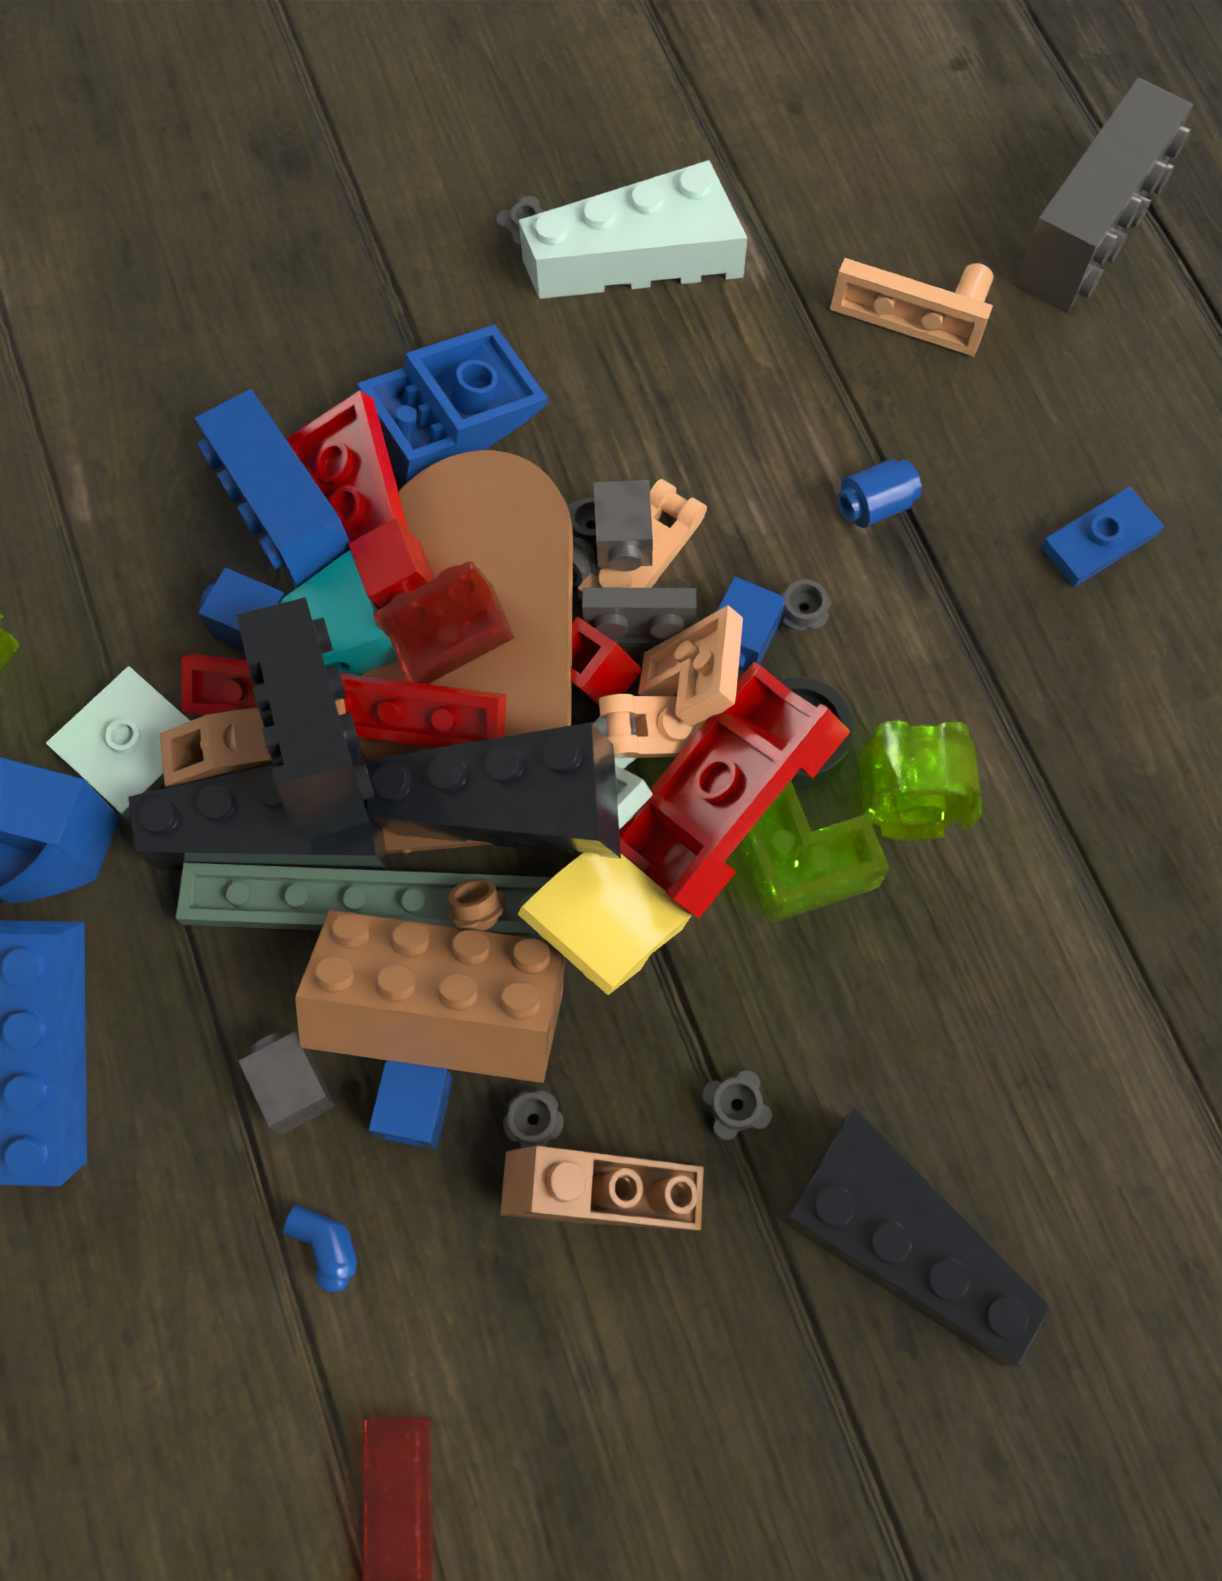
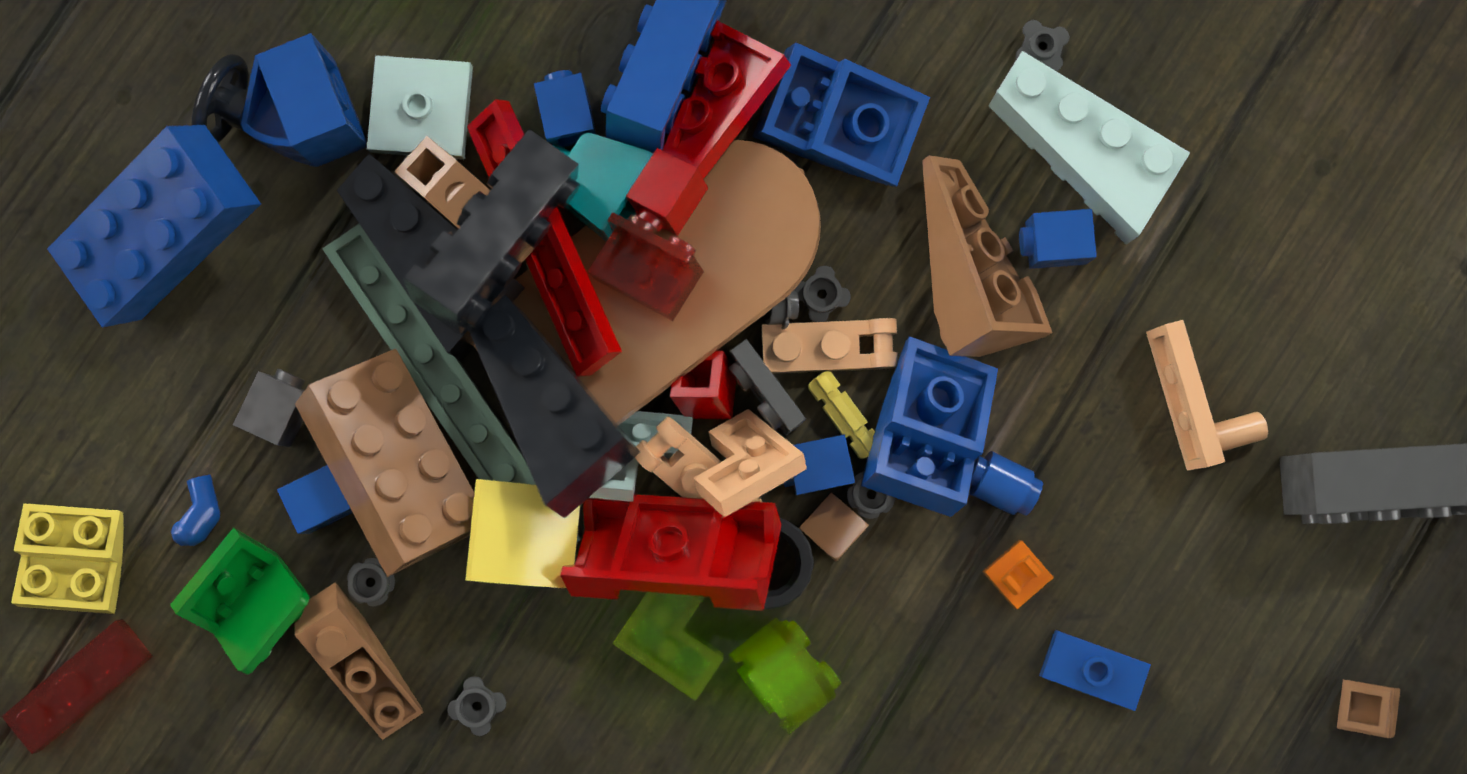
camera: 55 degrees right, 15 degrees up
medium nougat plate [448,878,506,931] -> none
flat silver brick [594,480,653,572] -> none
none -> light yellow slope [11,503,124,614]
none -> green bracket [170,528,309,675]
none -> medium nougat slope [799,492,869,561]
none -> light yellow axle [808,371,875,459]
none -> blue slope [861,337,998,517]
none -> medium nougat wedge [922,155,1052,357]
none -> orange tile [982,540,1054,609]
none -> blue brick [1019,209,1097,269]

